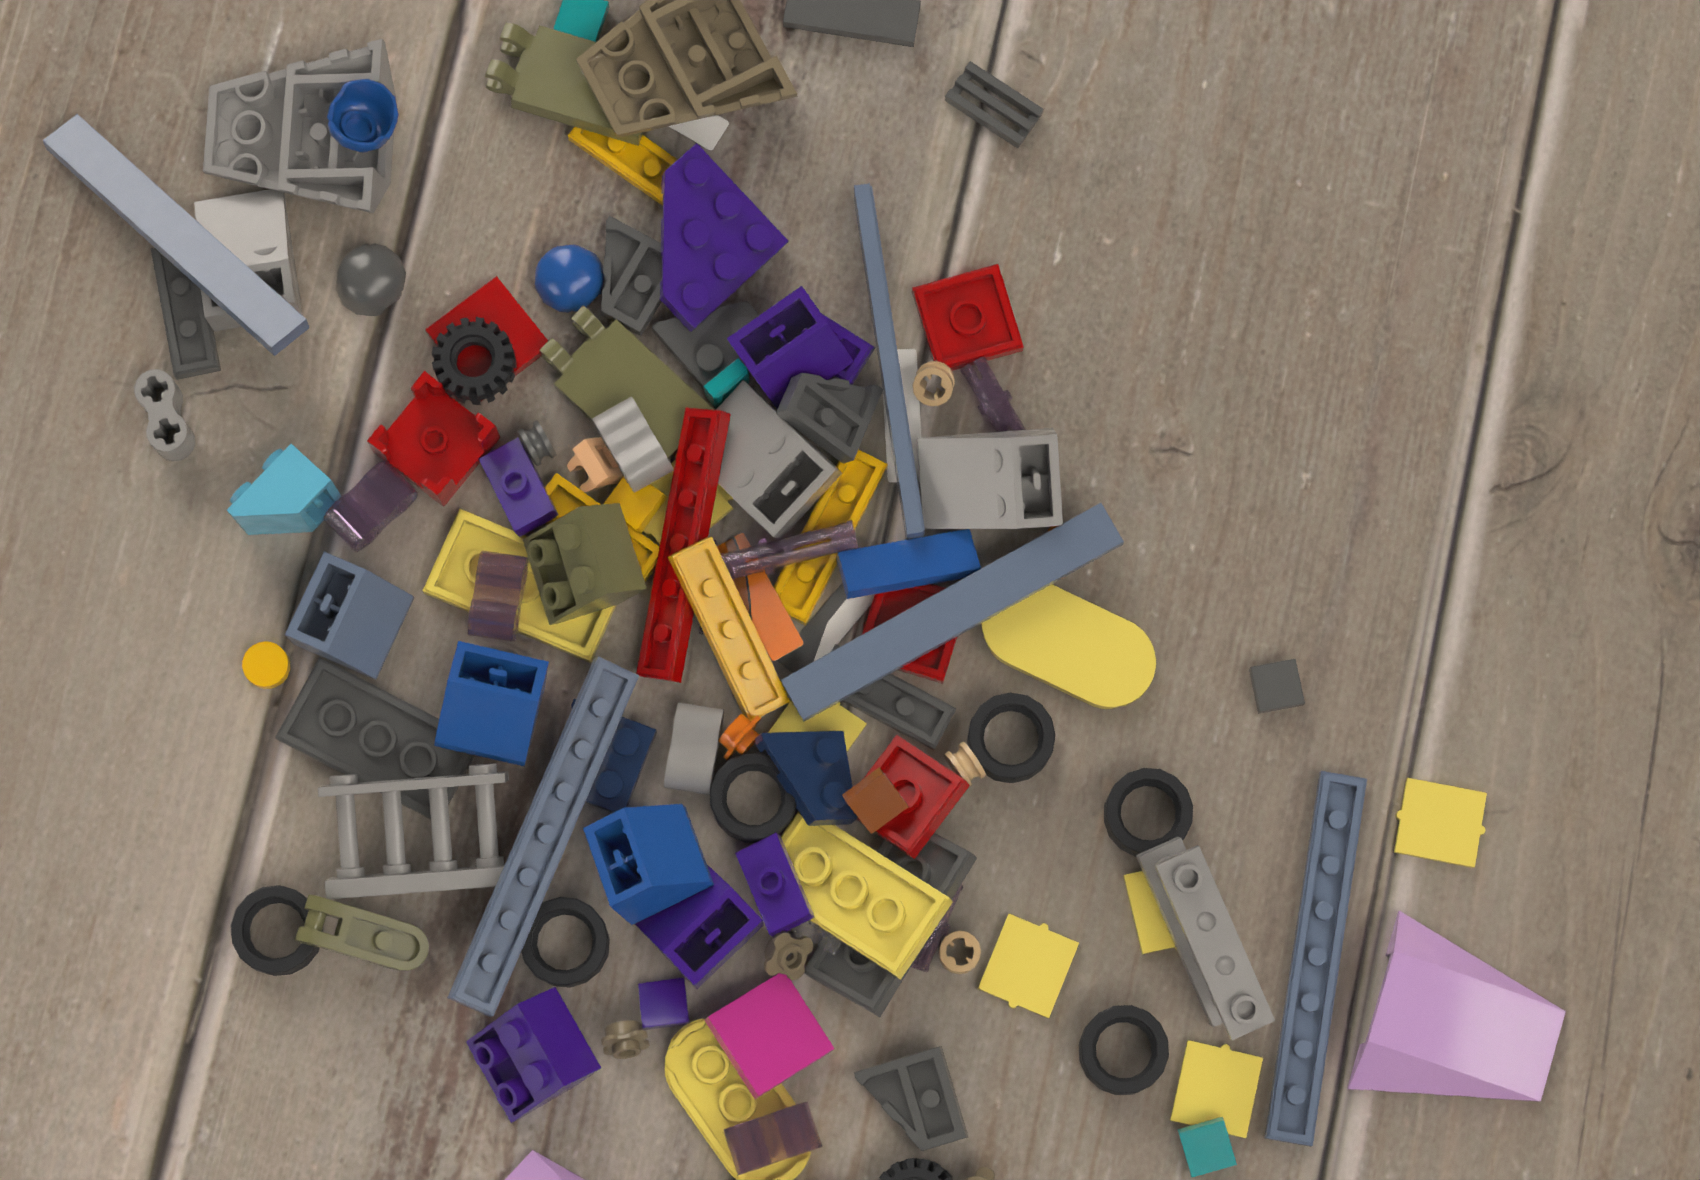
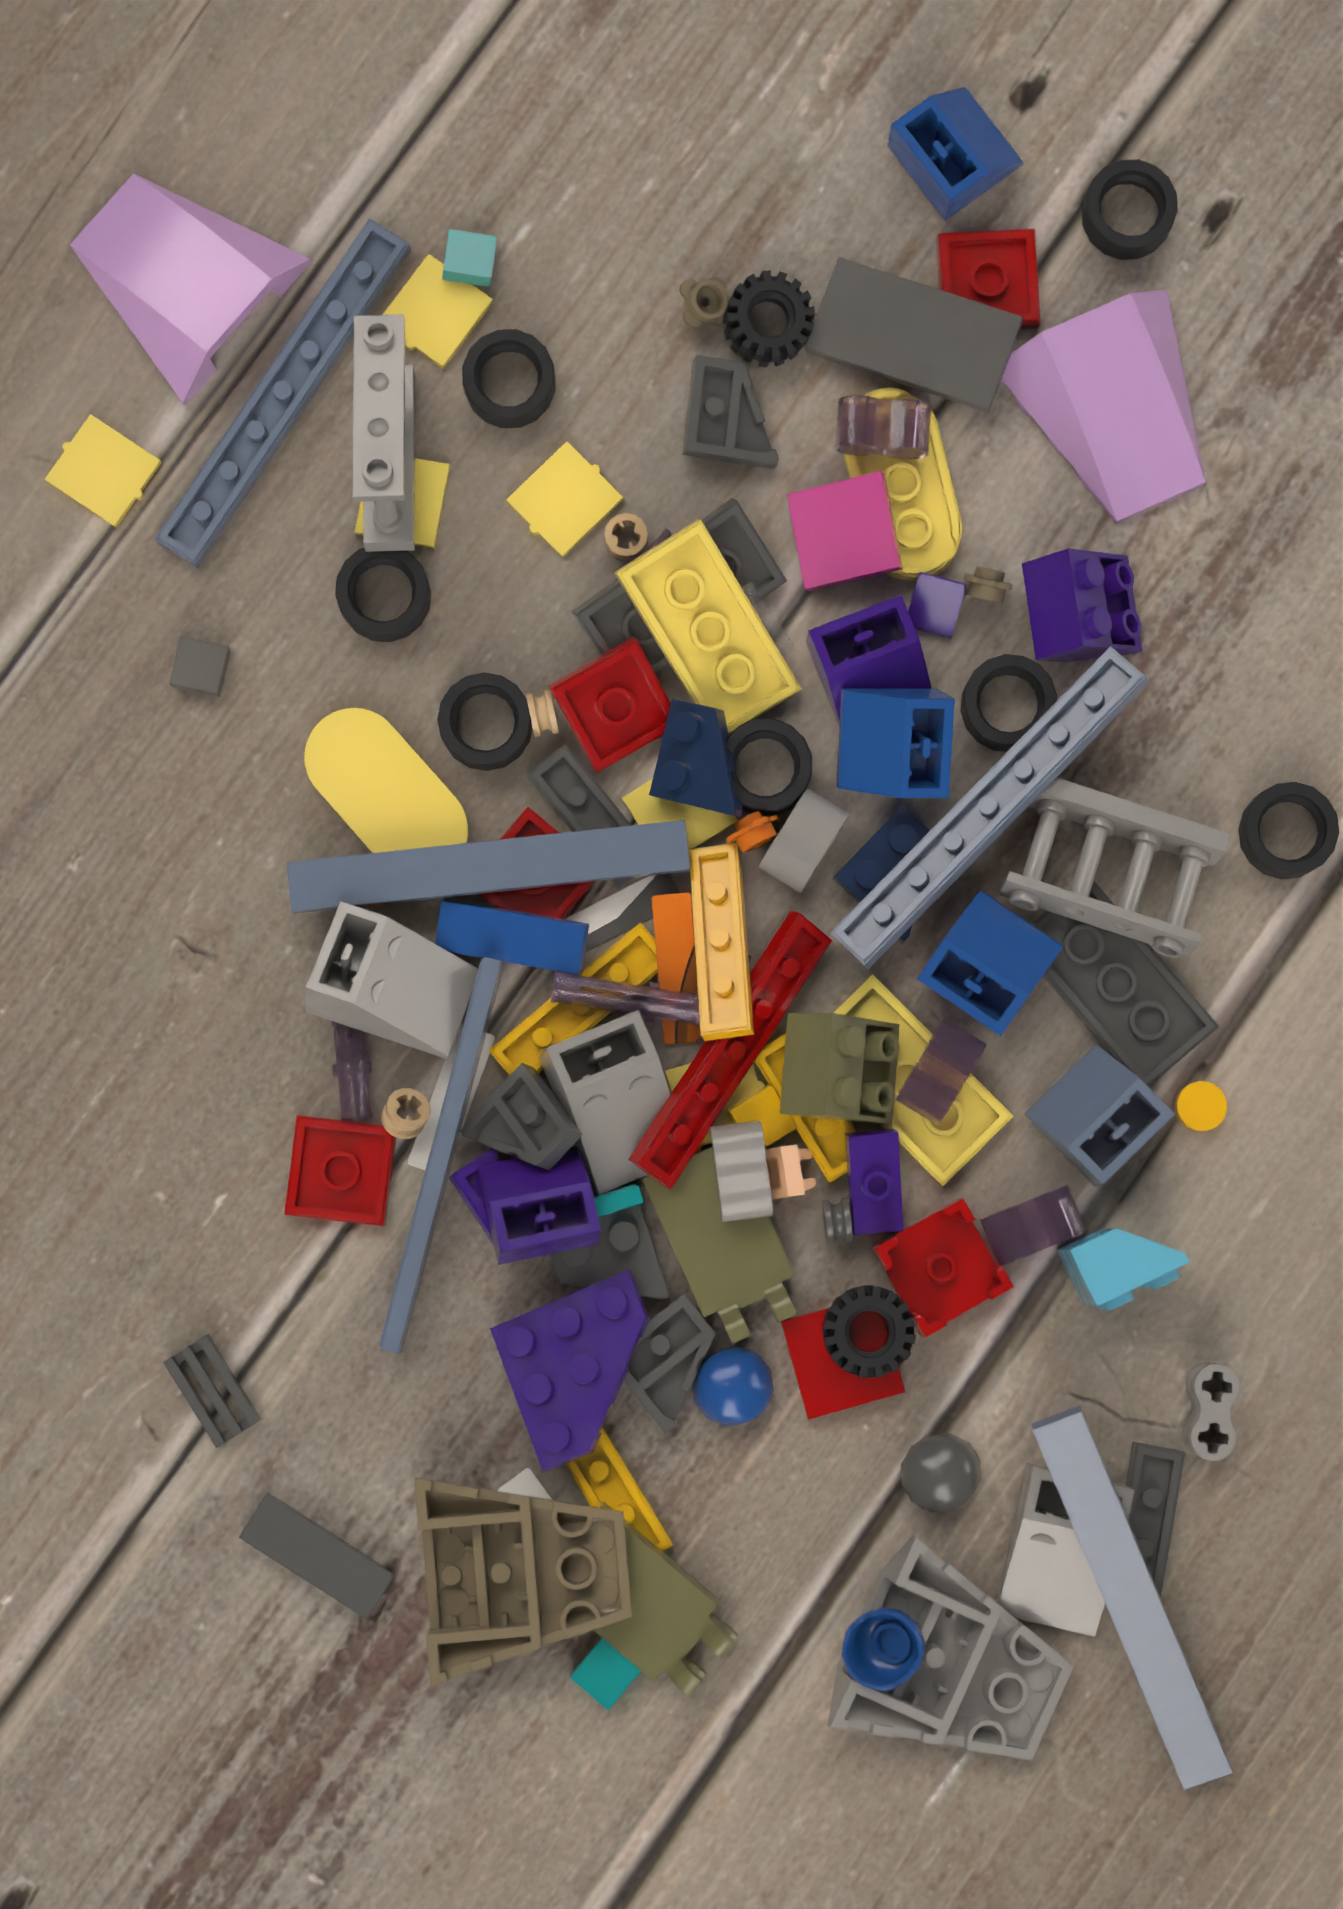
camera: 155 degrees left, 5 degrees up
olive plate [295,895,429,971] -> none
dark purple plate [735,833,815,938] -> none
dark tan plate [764,931,813,980] -> none
dark orange tile [842,767,909,834] -> none

